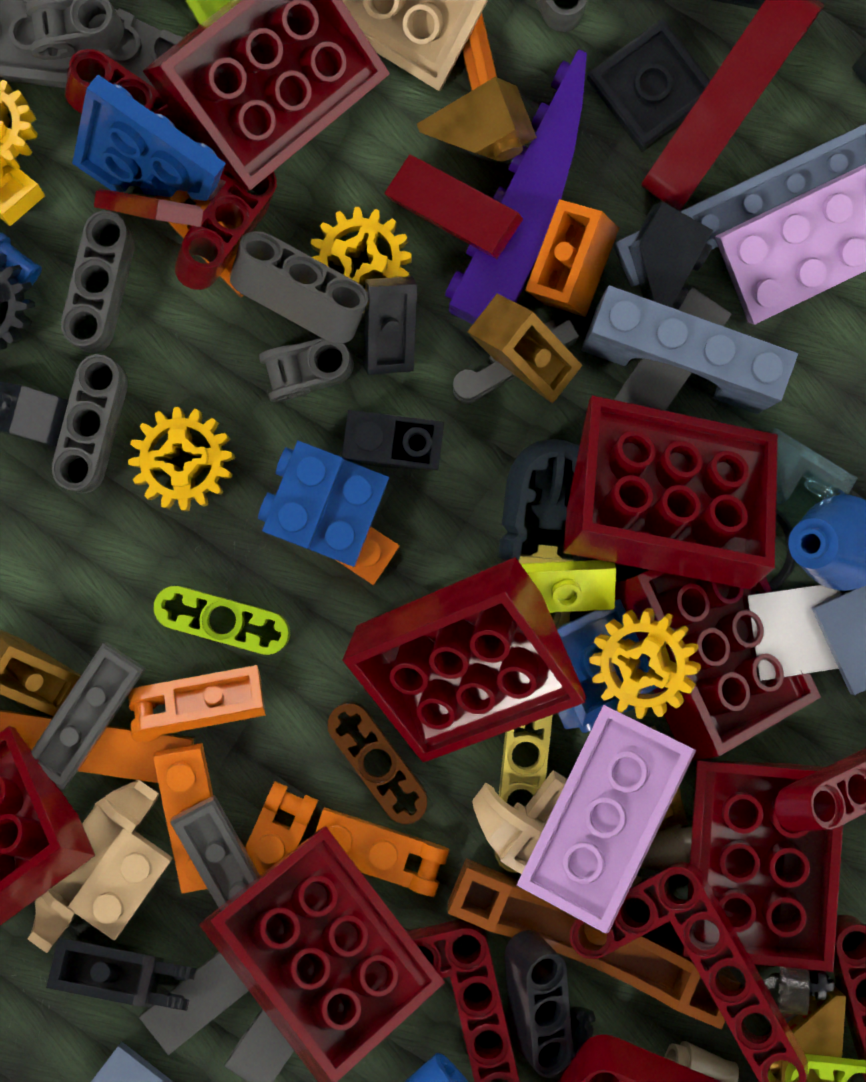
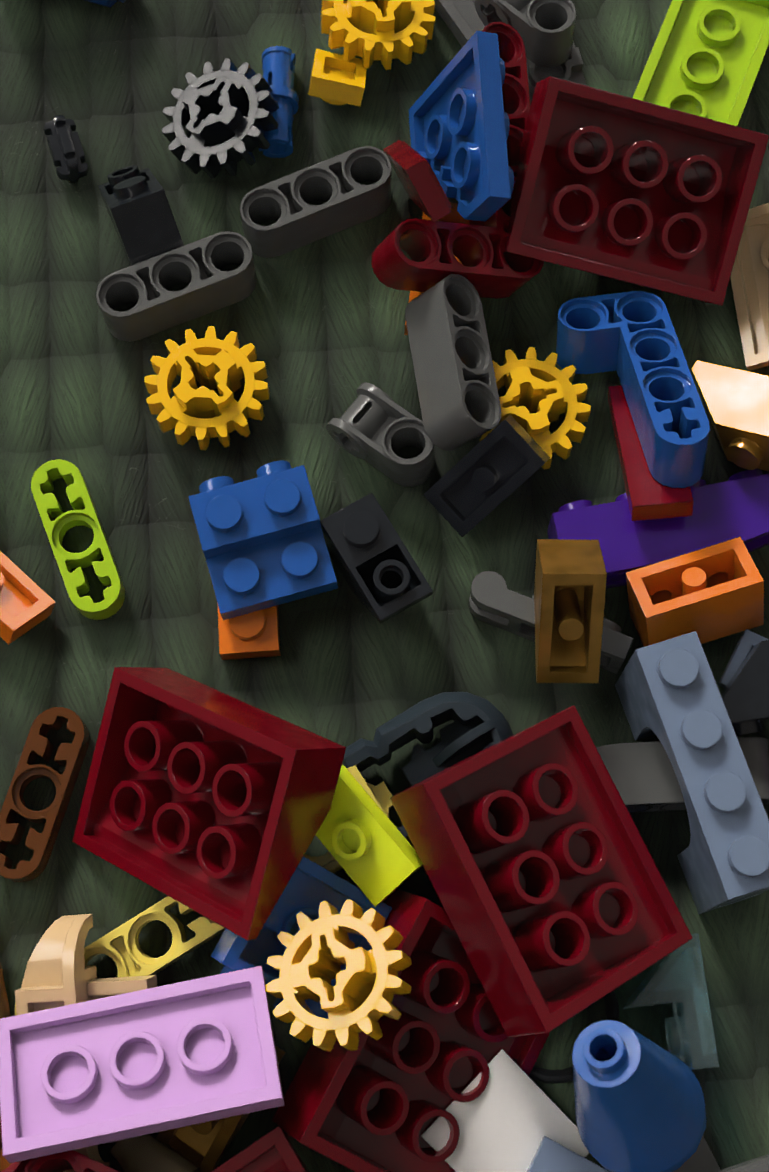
camera: 50 degrees right, 15 degrees down
none -> blue beam [556,291,710,488]

